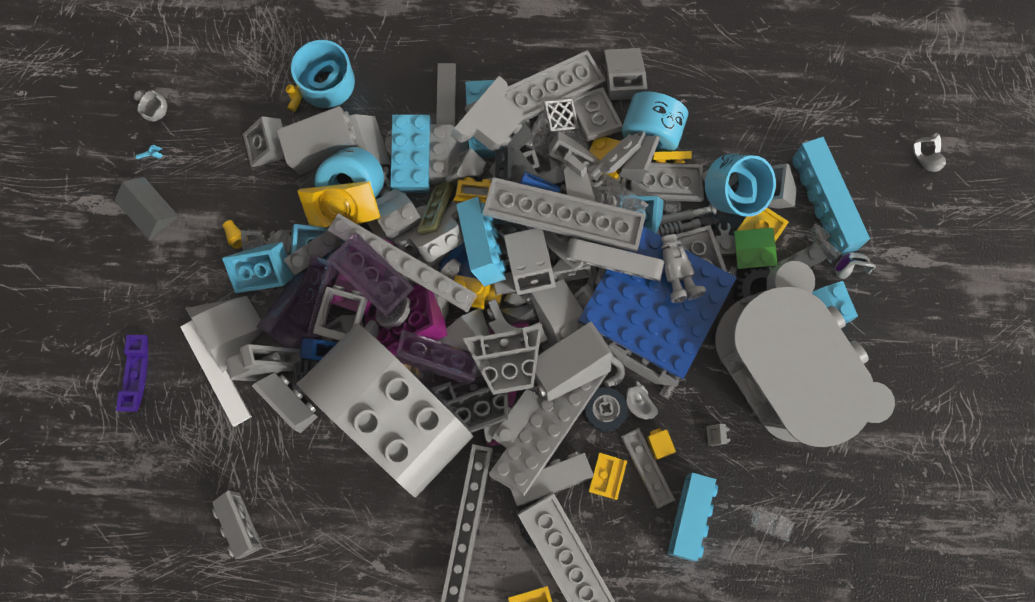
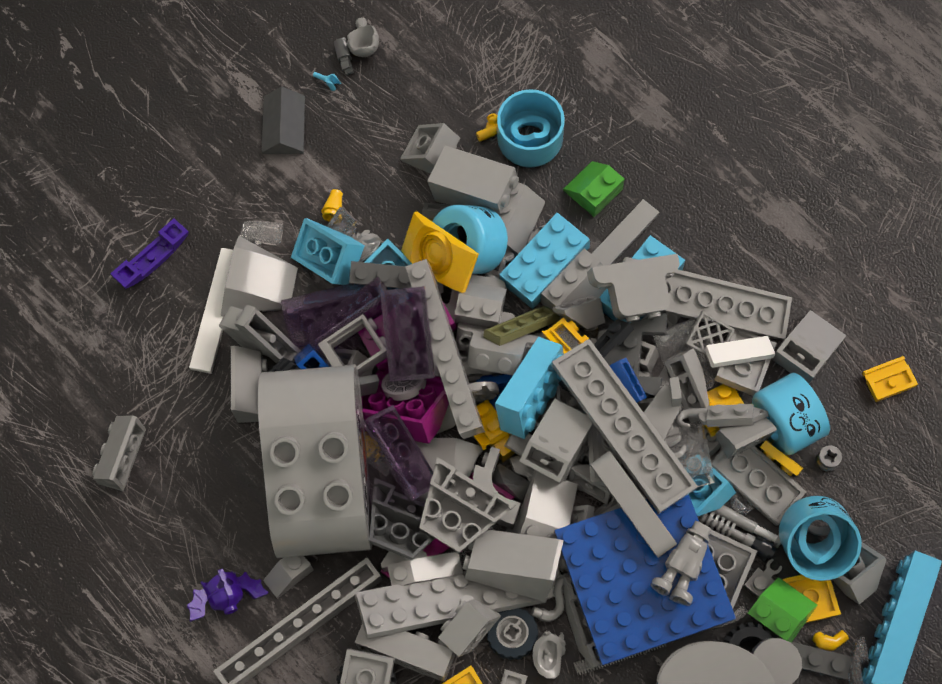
camera: 45 degrees right, 5 degrees down
none -> dark purple helmet [187,568,268,622]
none -> clear slope [240,221,284,246]
none -> light grey slope [263,556,314,599]
none -> dark grey bar [334,38,354,76]
none -> light grey slope [438,599,501,657]
none -> bright green slope [563,161,625,217]
none -> white tile [705,336,775,368]
none -> yellow arm [813,630,849,651]
none -> flat silver wheel [816,445,842,472]
none -> yellow plate [862,356,918,402]

